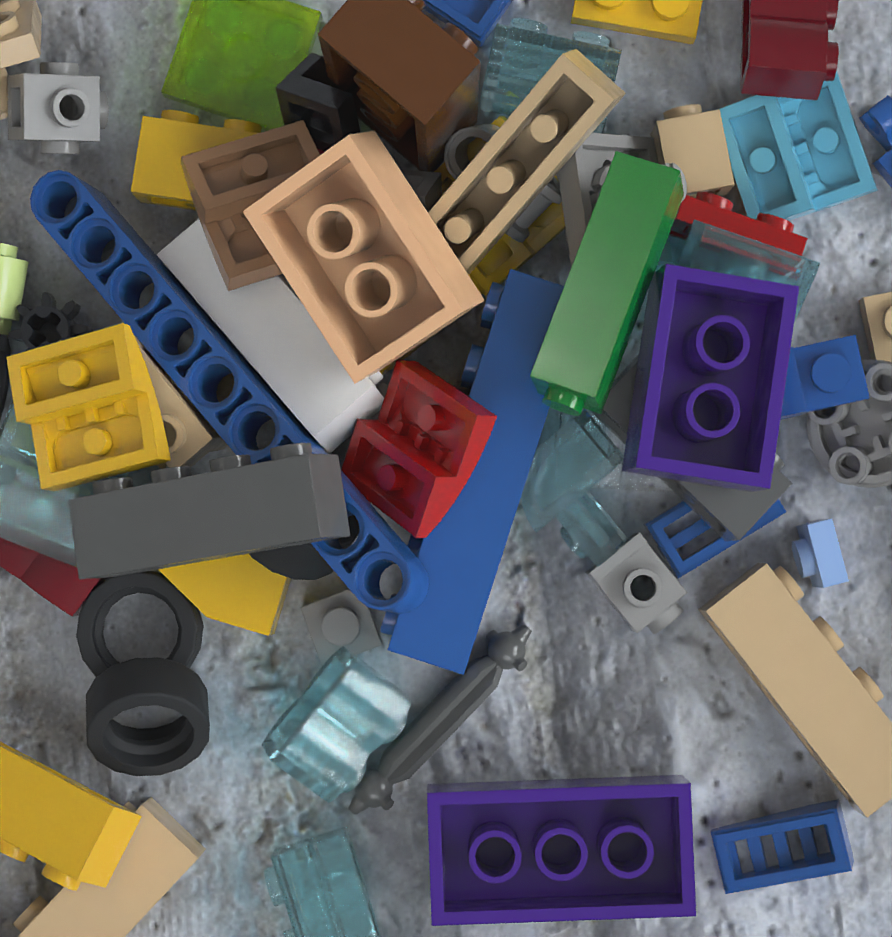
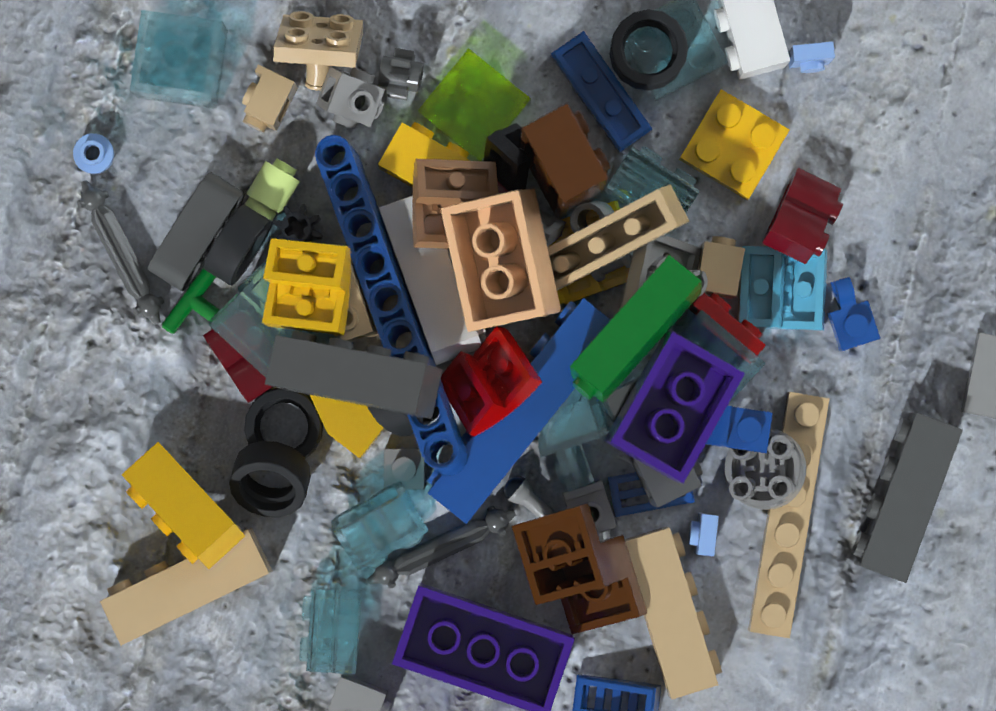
camera: 10 degrees right, 0 degrees up
none -> dark grey gear [378,48,424,101]
none -> light grey piece [504,476,554,518]
none -> reddish brown bracket [512,503,648,635]

